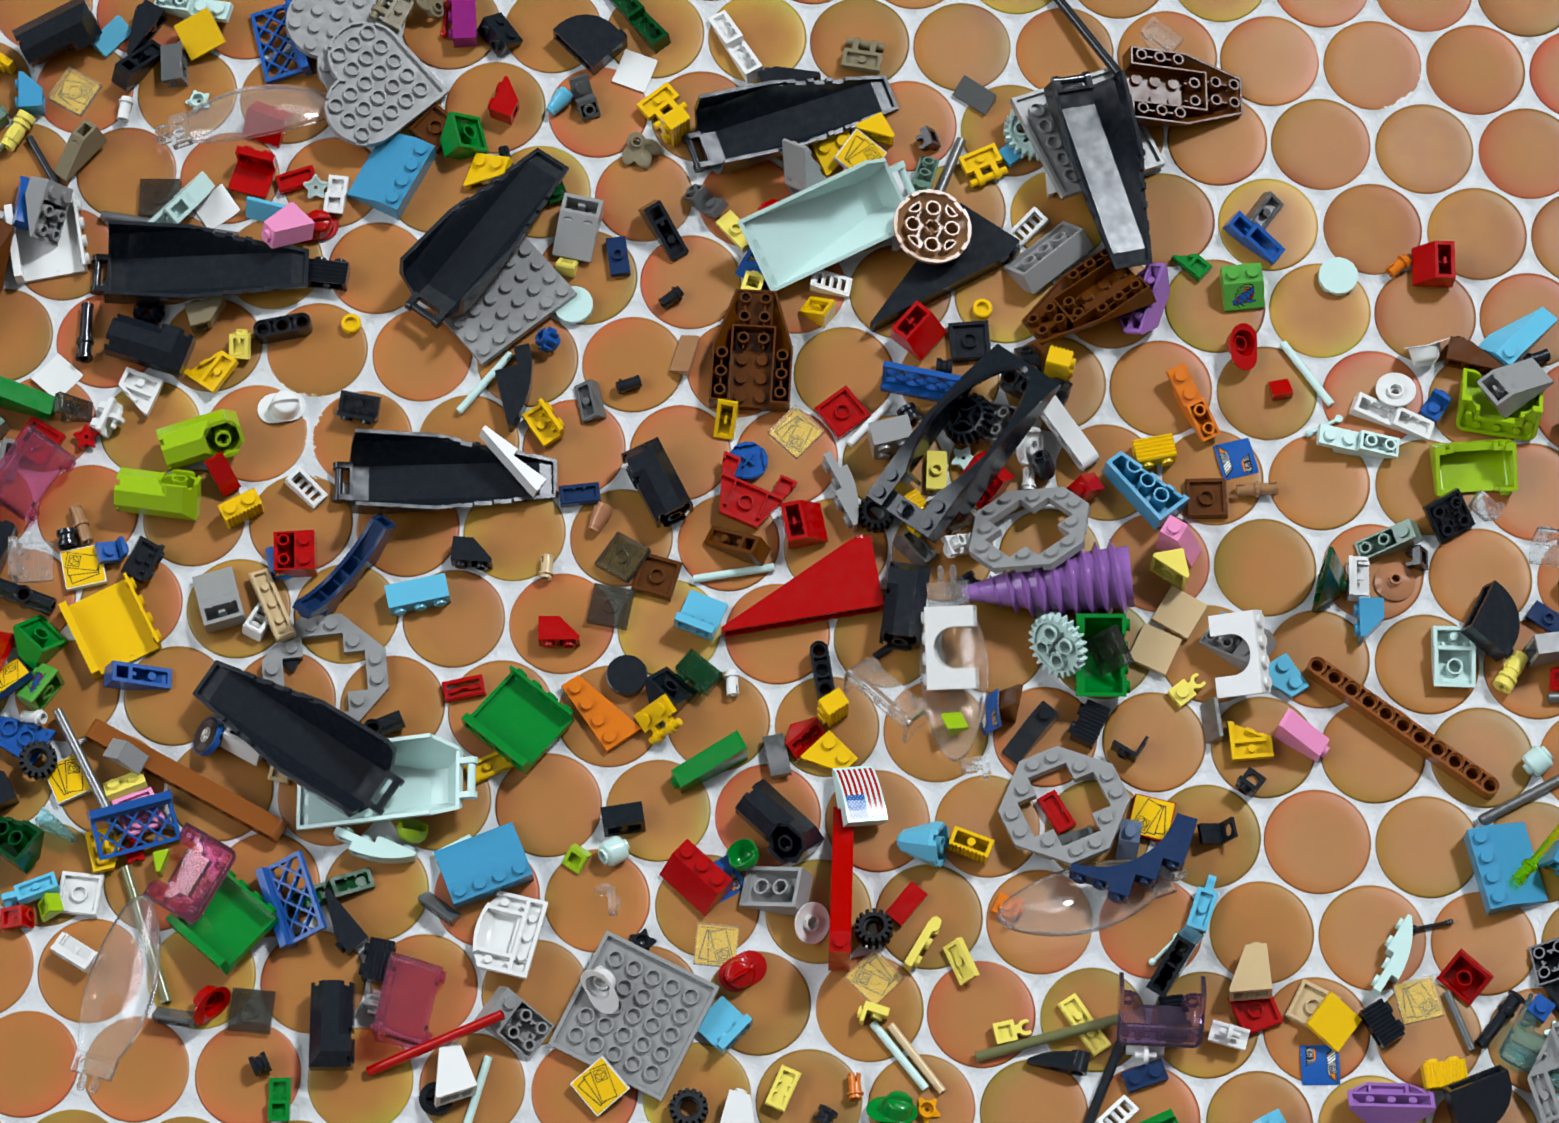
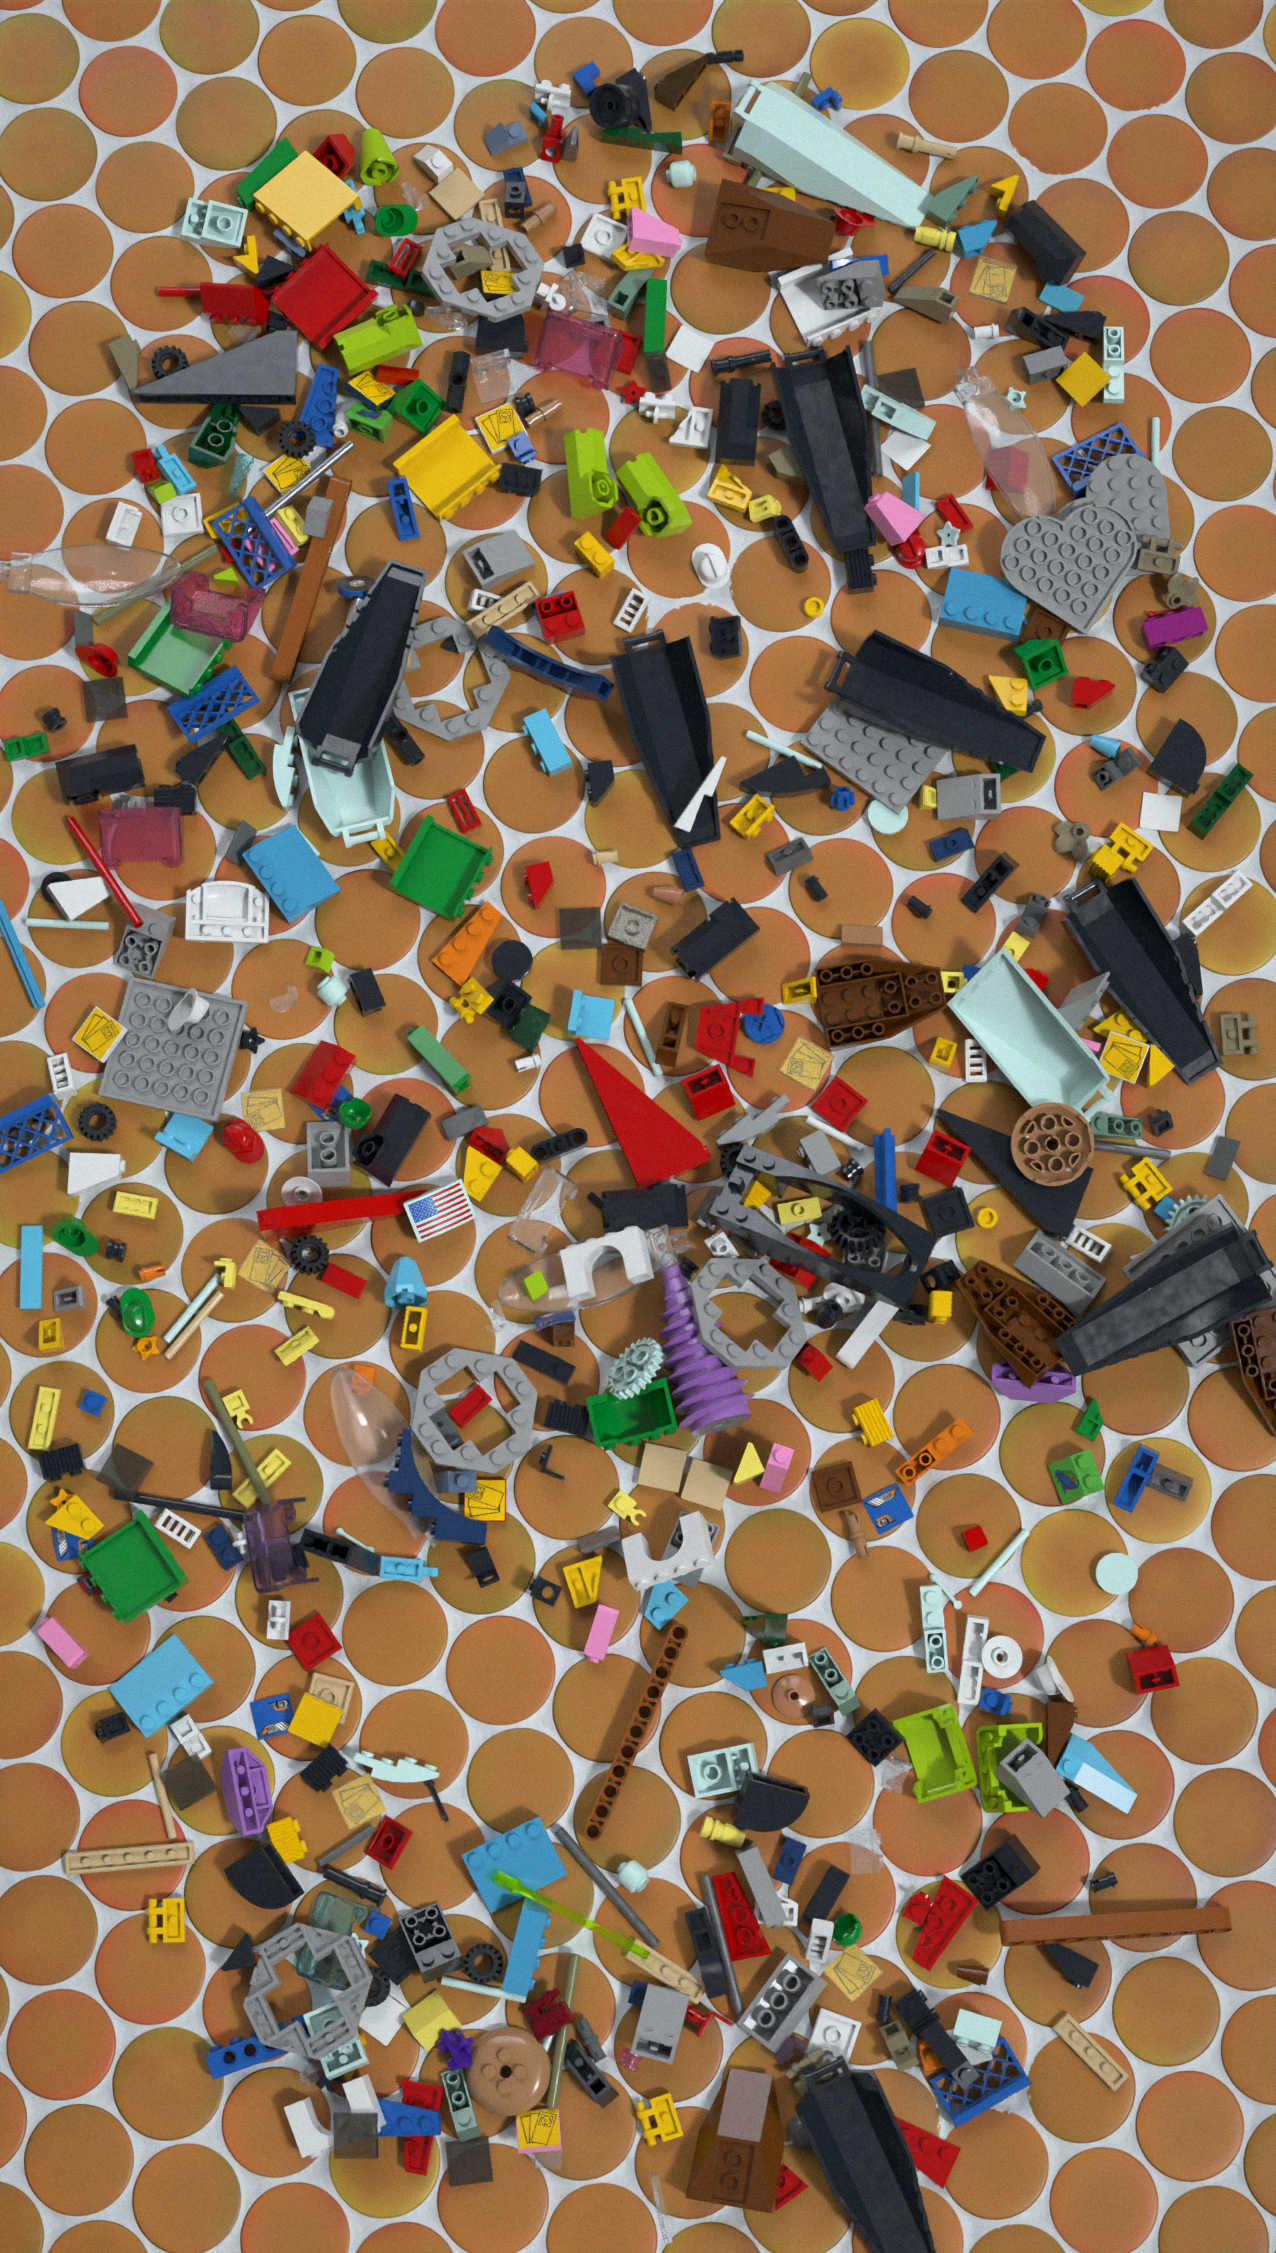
camera: 75 degrees right, 10 degrees up
red bracket [229,145,278,199] -> none
lime hair [397,818,429,844] -> none
clear smoke tile [1084,624,1135,676] -> none
dark azure wedge [1102,451,1190,531] -> none
red piece [1226,323,1257,370] -> none
tan slope [1229,942,1272,1001] -> none

